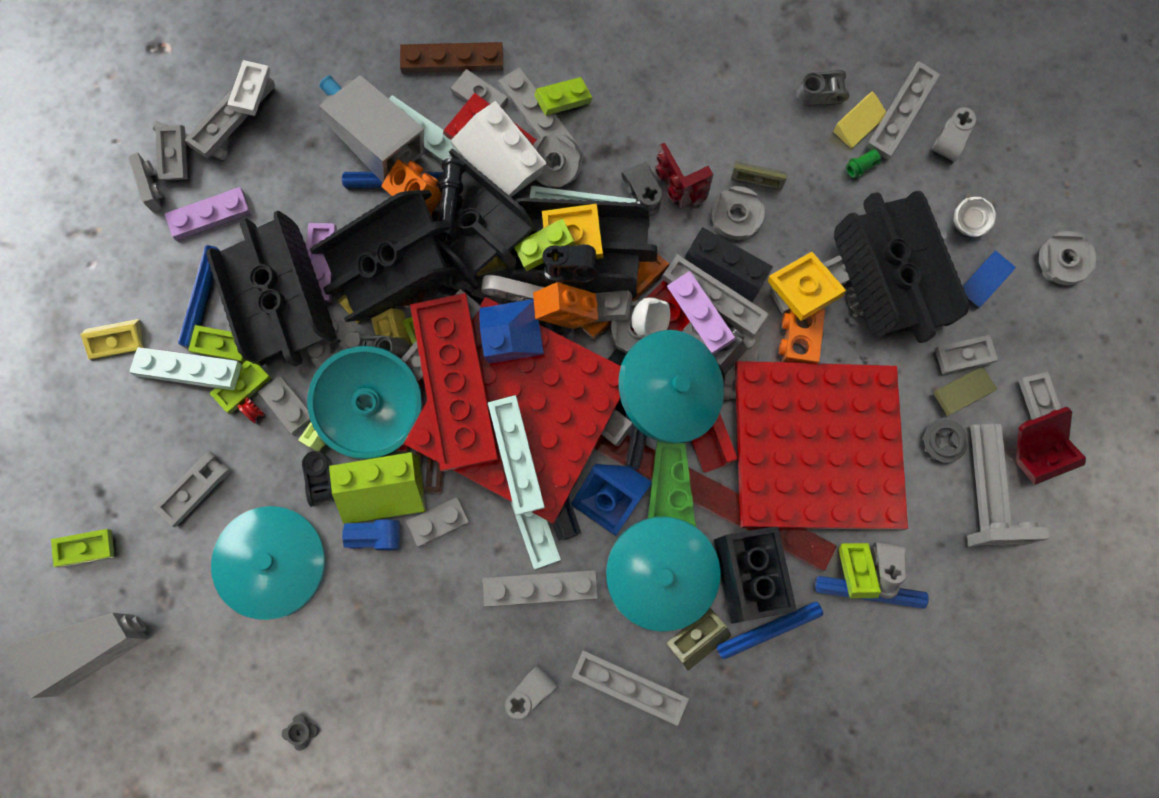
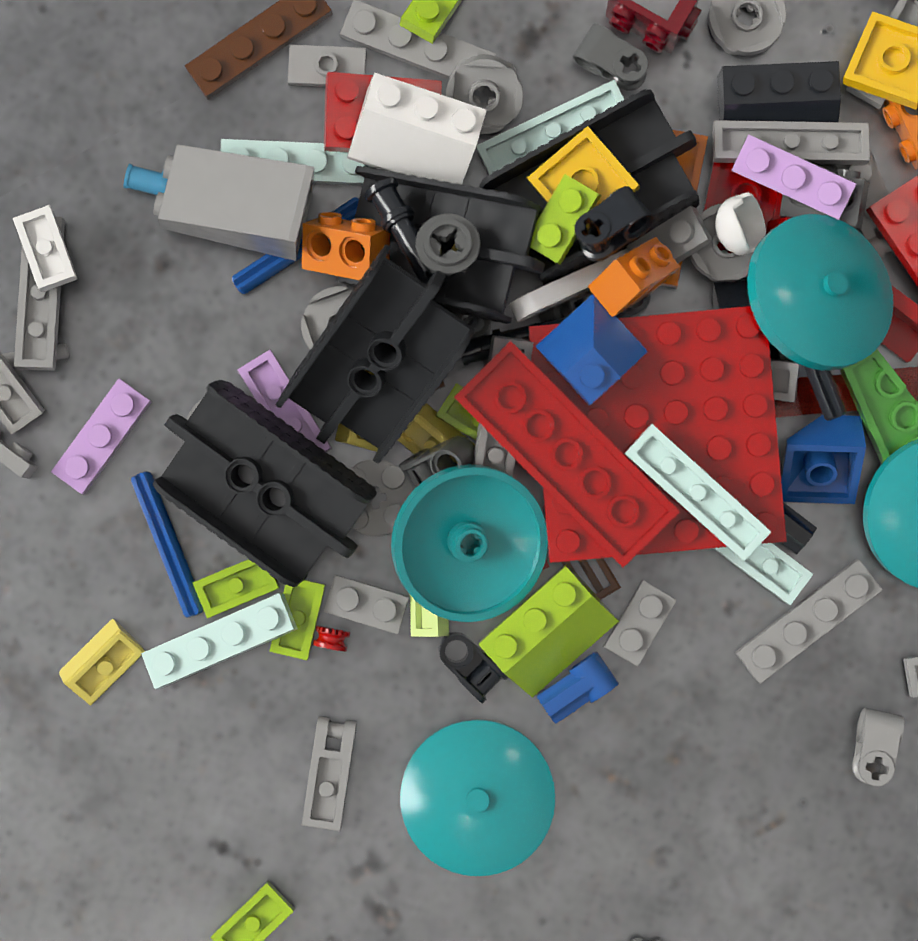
camera: 25 degrees left, 10 degrees up
none -> dark grey gear [416,214,480,277]

